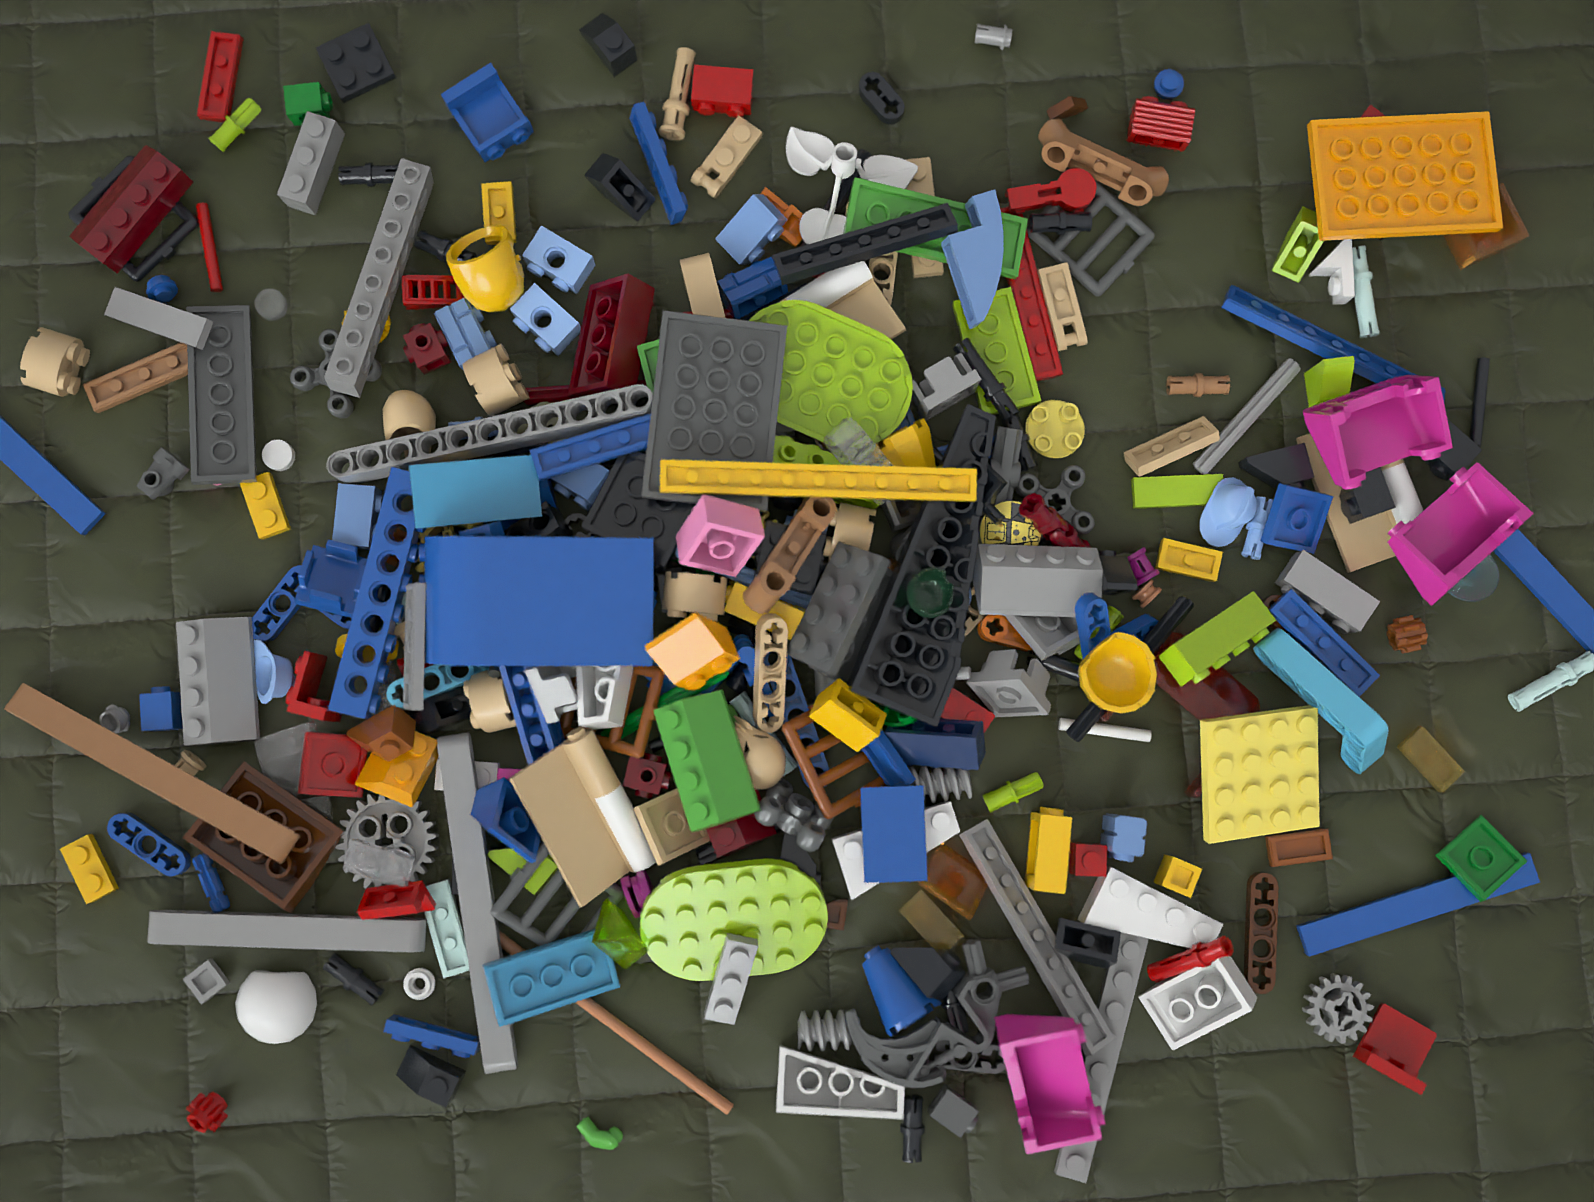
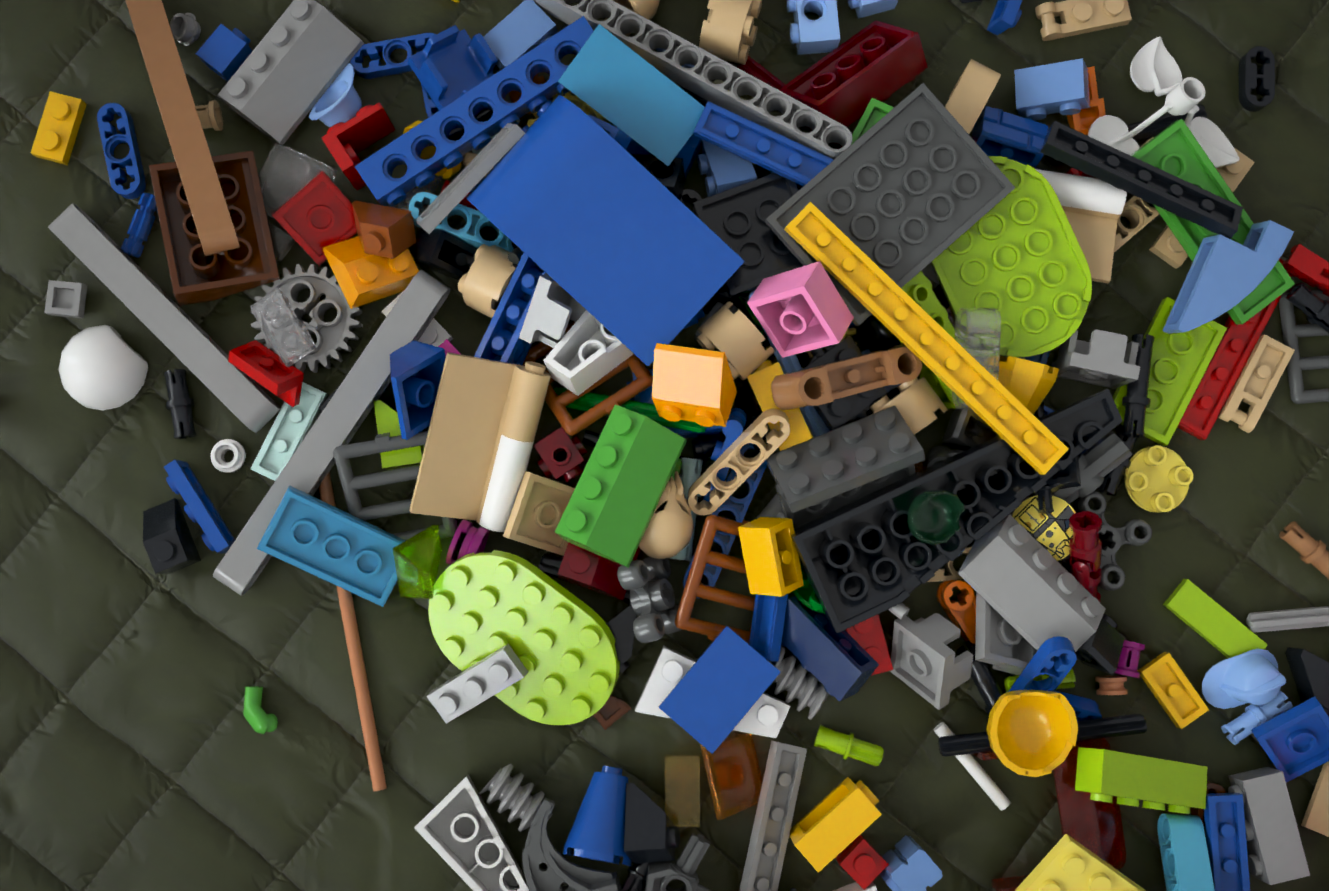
camera: 45 degrees right, 0 degrees up
tan plate [1123,416,1220,477] -> none

